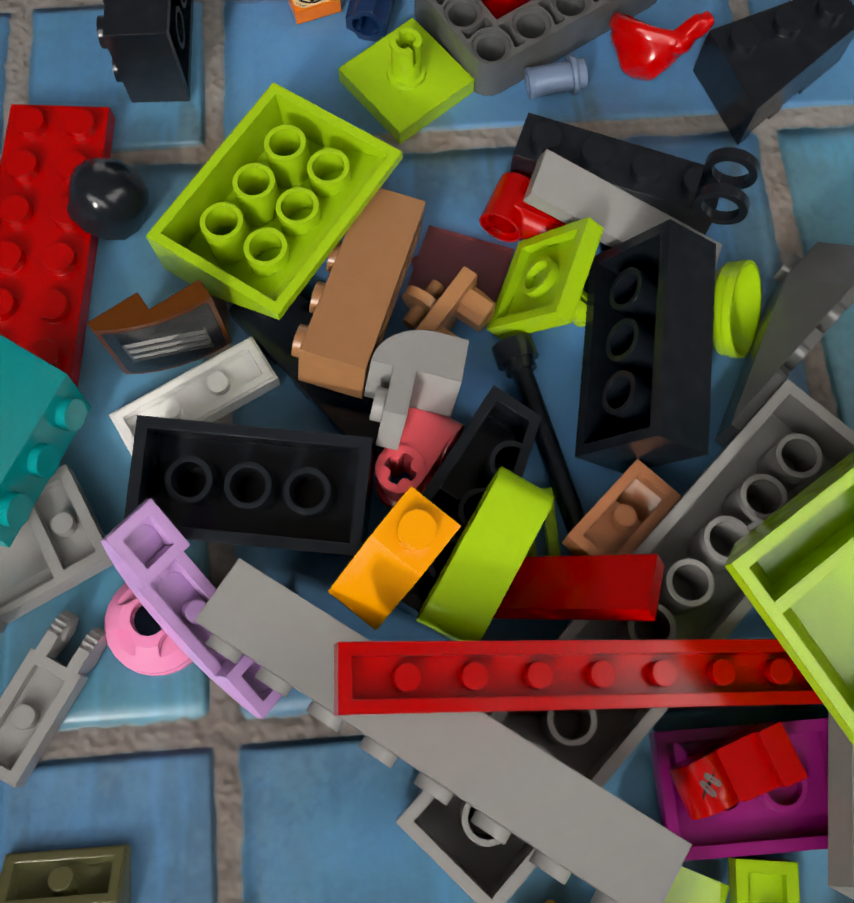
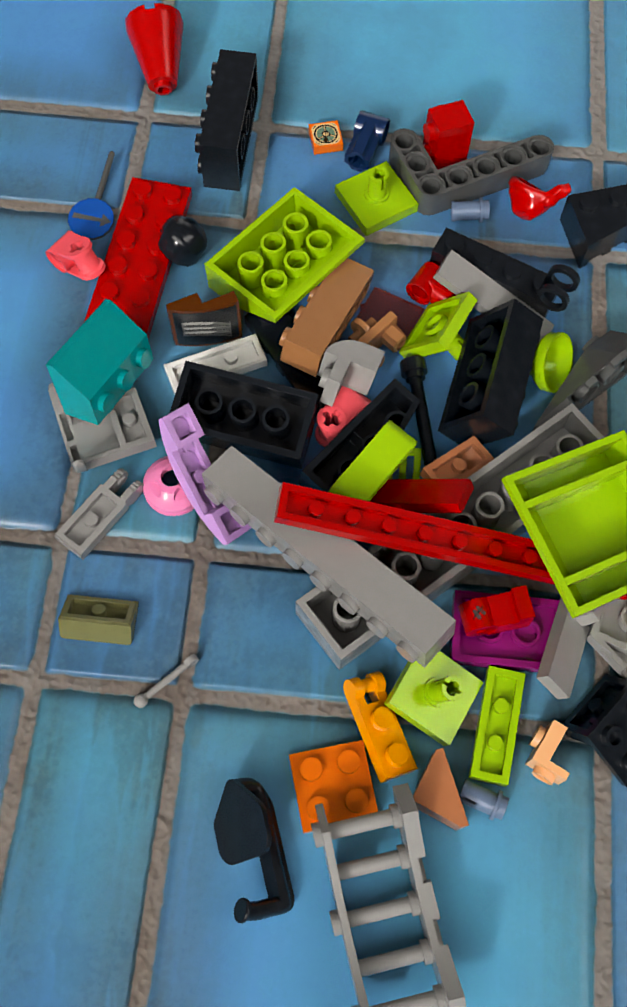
camera: 10 degrees right, 5 degrees down
light orange slope [328,486,461,631] -> none

